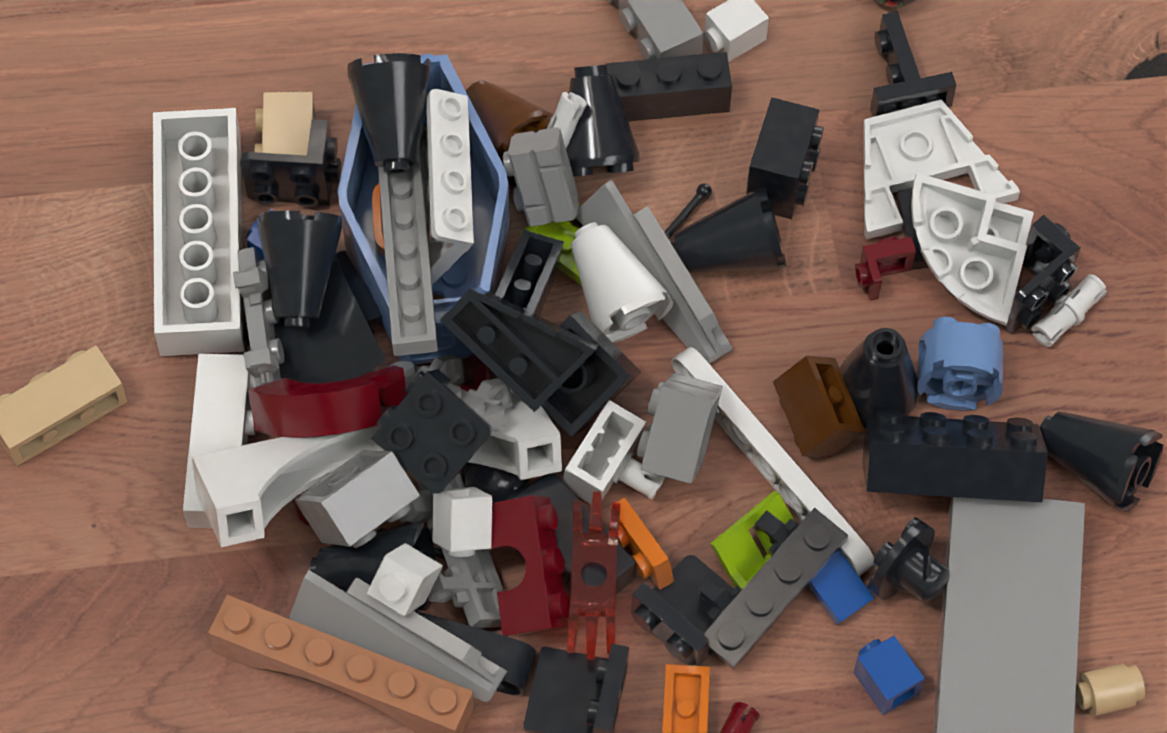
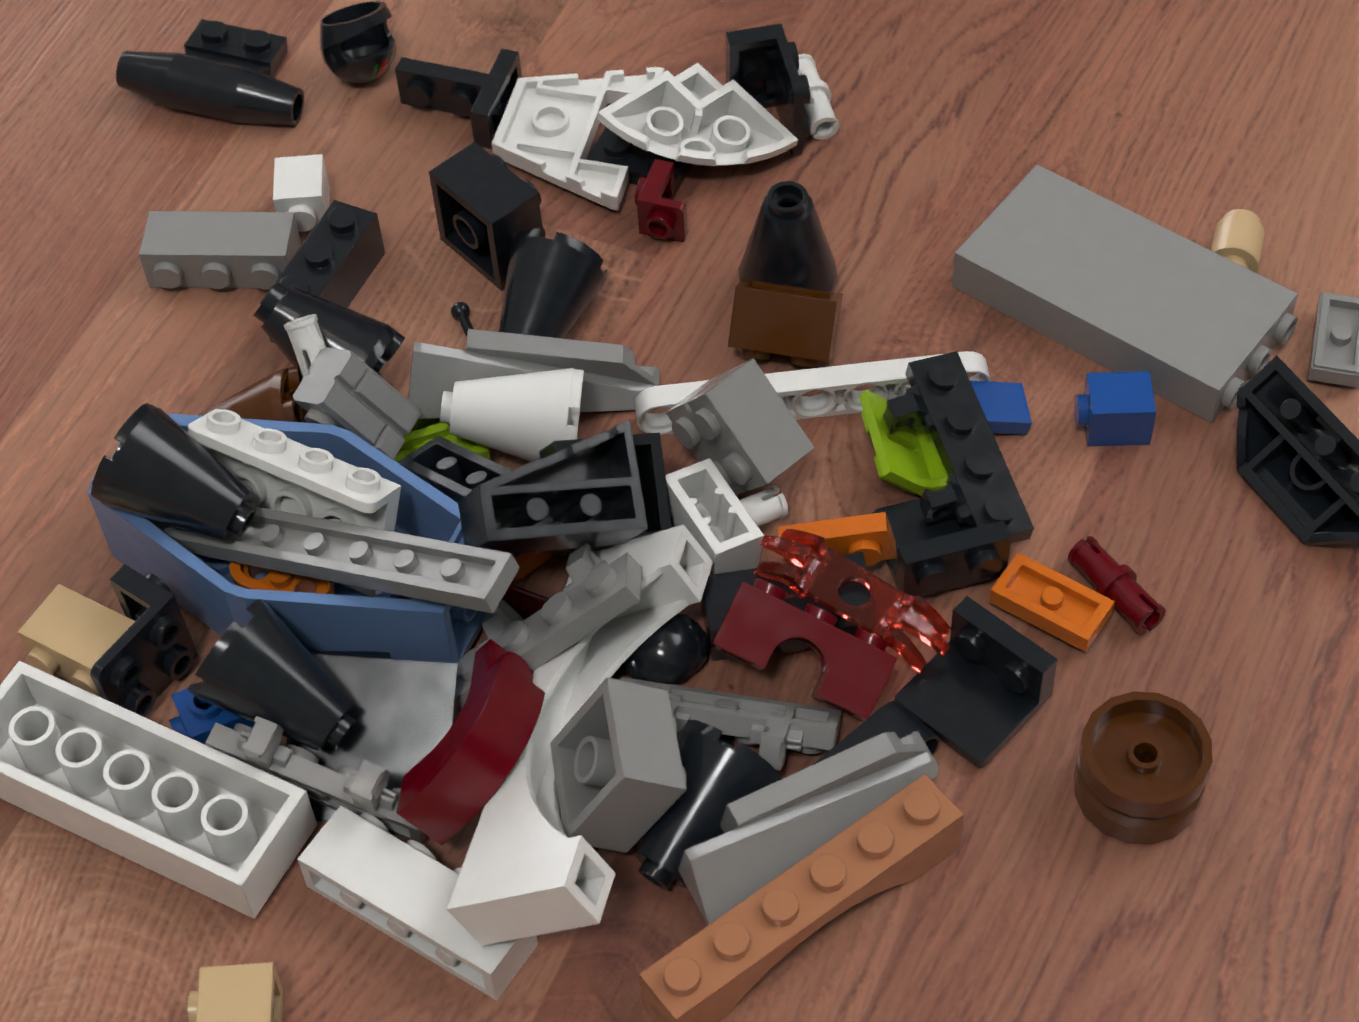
camera: 55 degrees left, 10 degrees down
white brick [367,543,443,616] -> none
black bracket [371,369,492,493] -> none
white brick [433,487,492,557] -> none
black brick [862,409,1048,503] -> none
black plate [867,517,950,602] -> none
medium blue brick [917,317,1003,411] -> none
black cone [1040,411,1164,512] -> none

